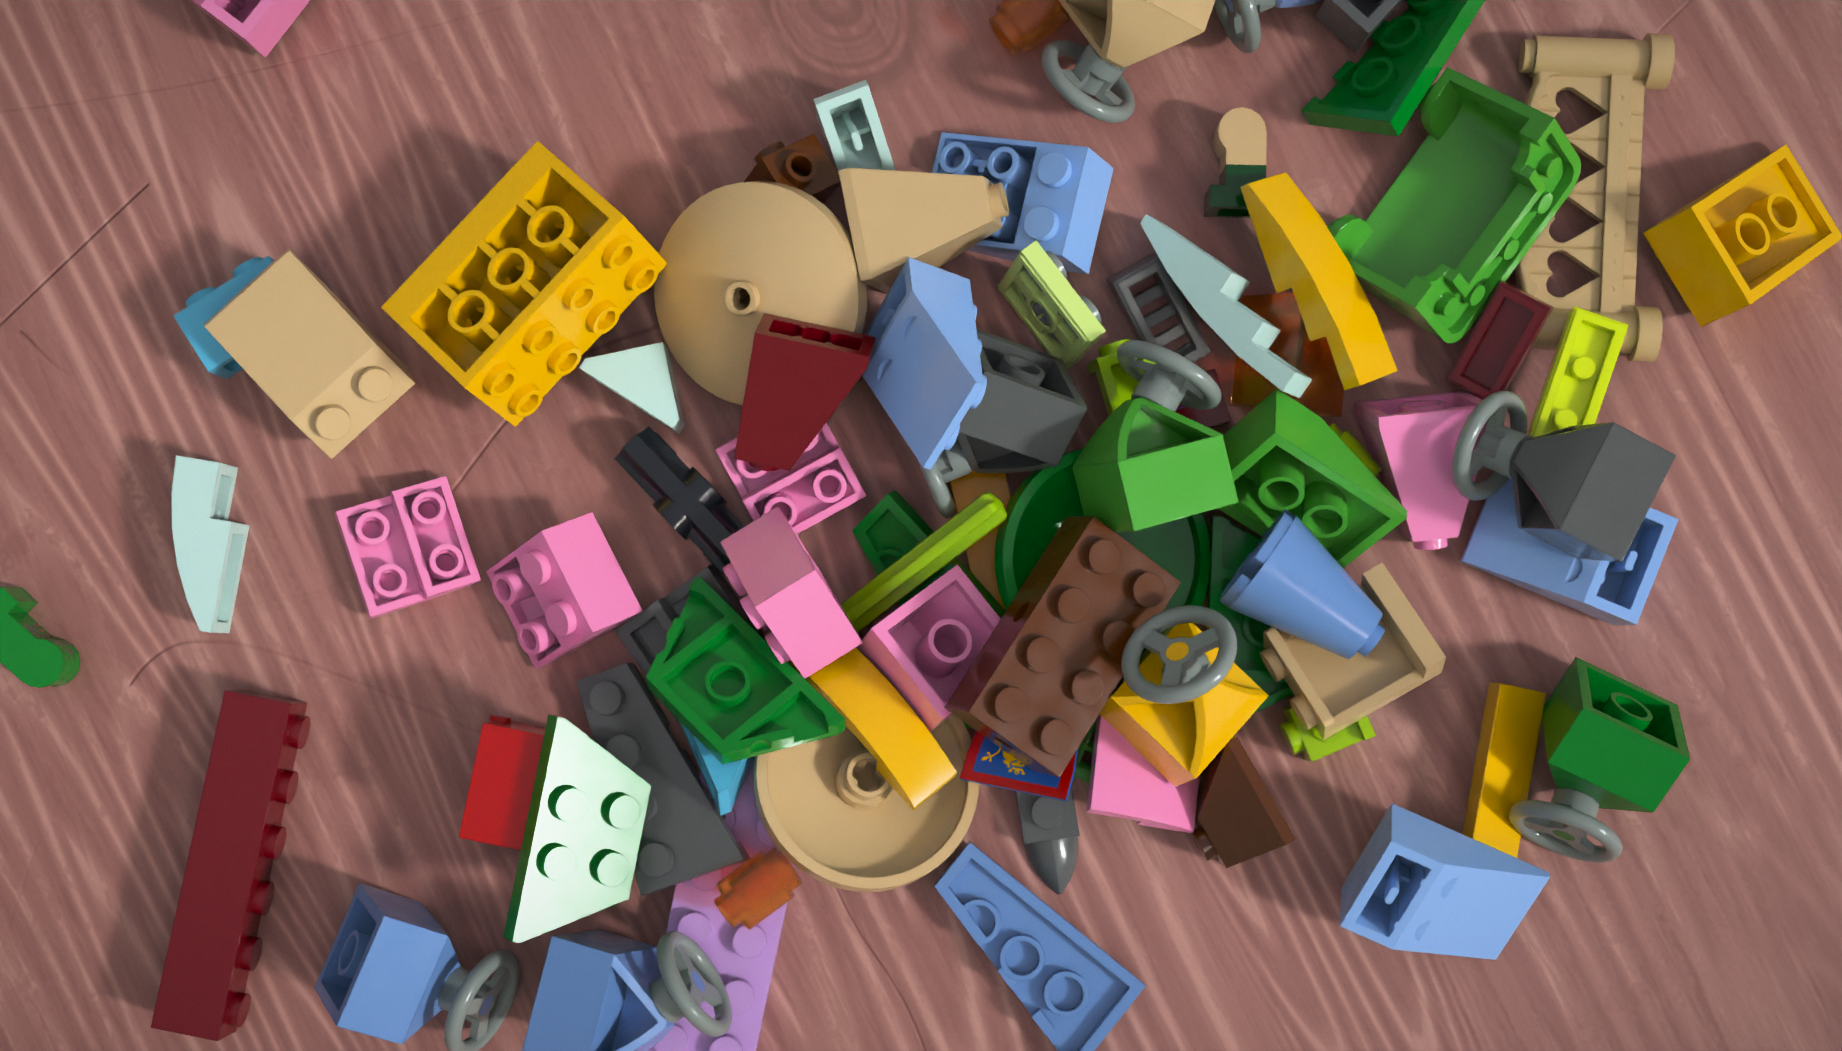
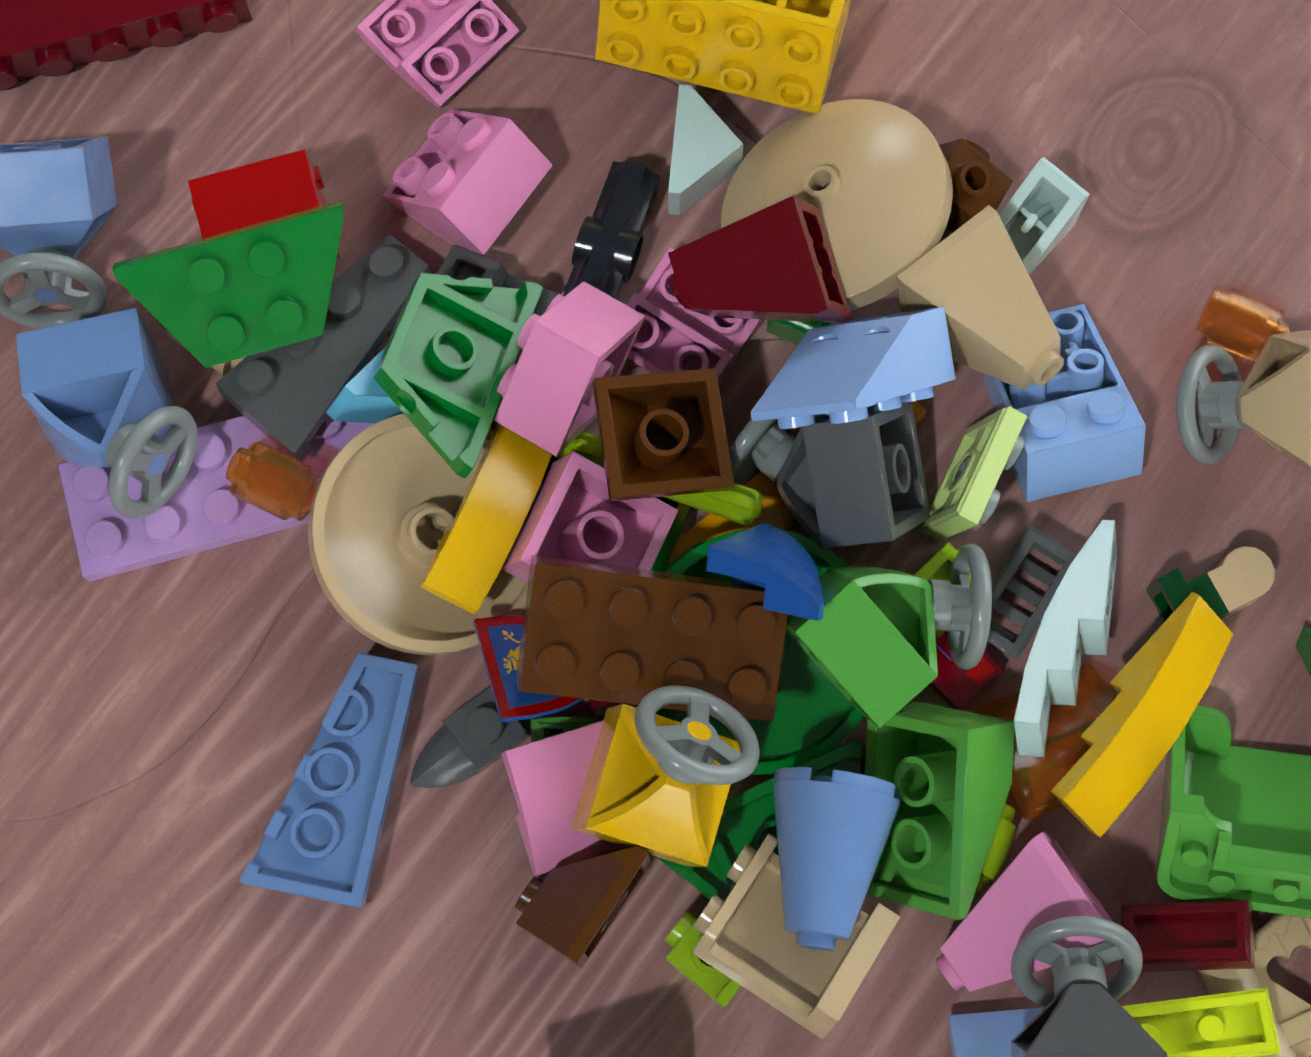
camera: 60 degrees right, 10 degrees down
none -> reddish brown slope [592,368,734,501]
none -> blue slope [706,523,824,621]

